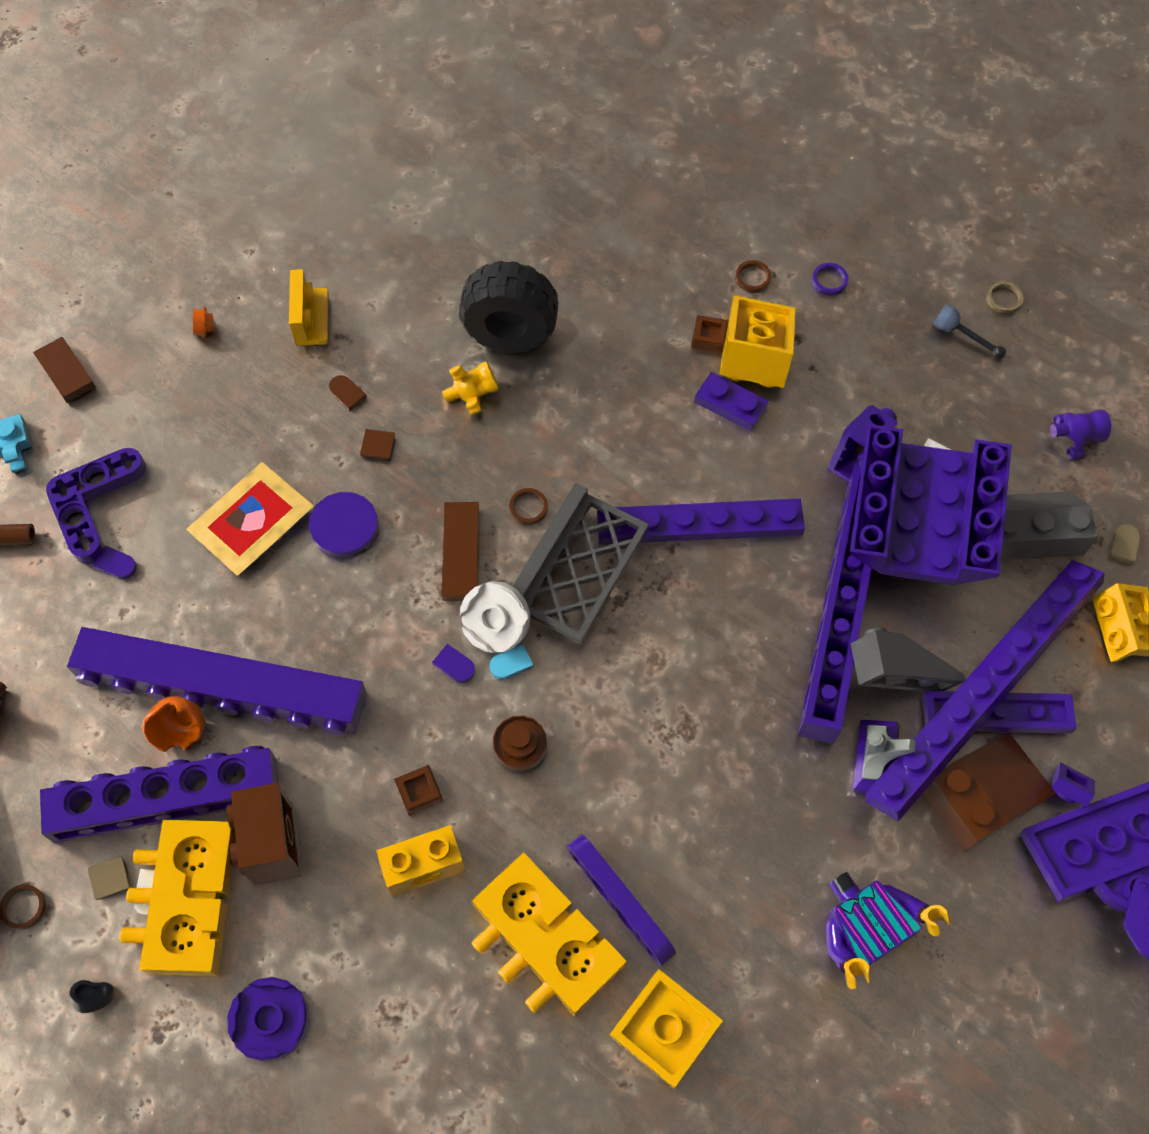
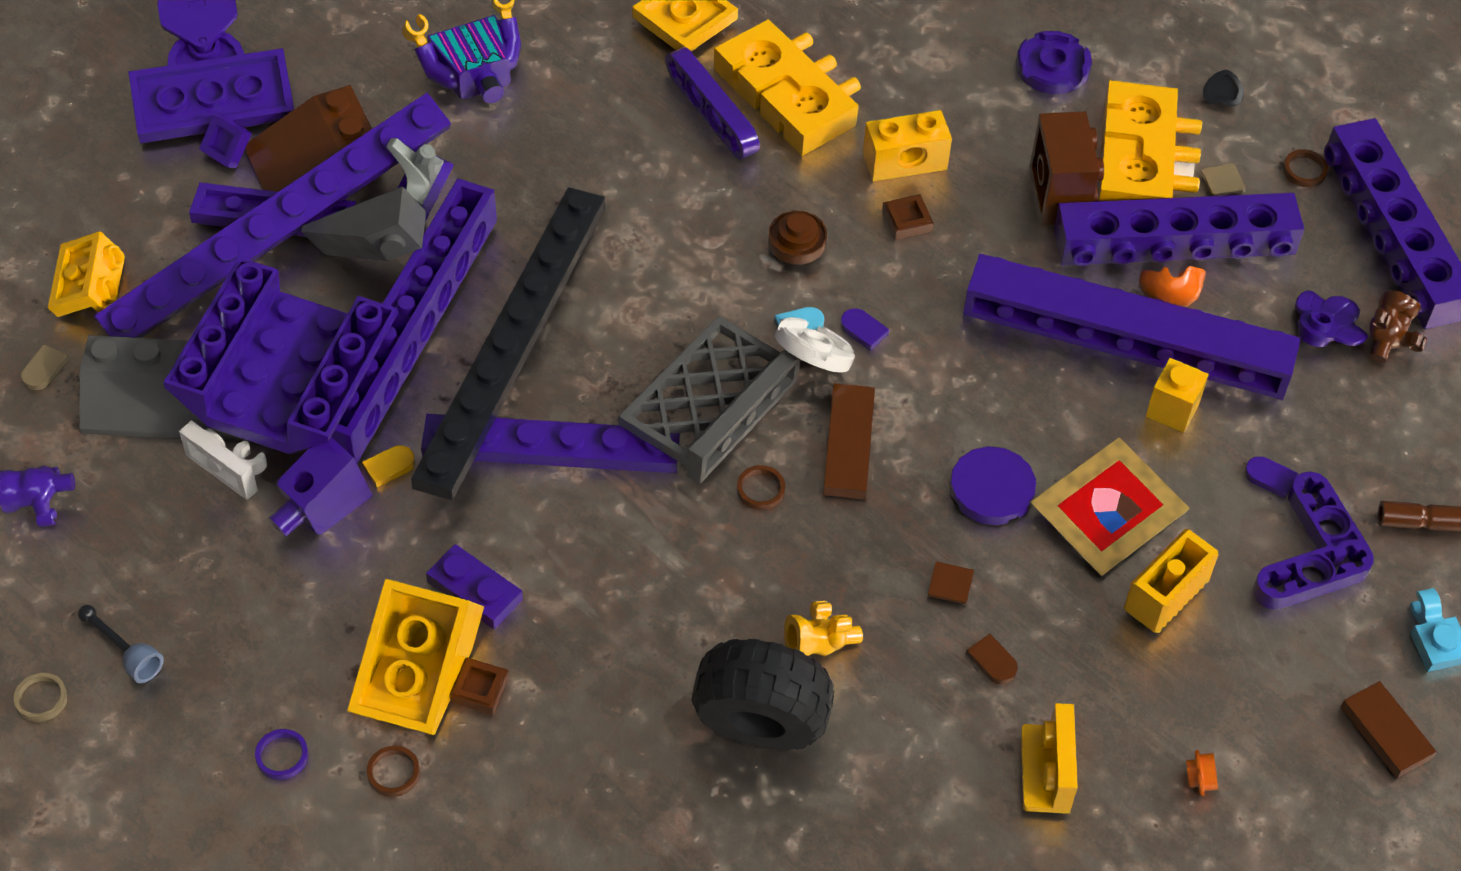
camera: 175 degrees left, 10 degrees down
none -> yellow piece [362,445,415,488]
none -> black plate [411,187,605,501]
none -> yellow brick [1123,529,1218,633]
none -> yellow brick [1145,358,1209,433]
none -> dark purple plate [1295,290,1369,347]

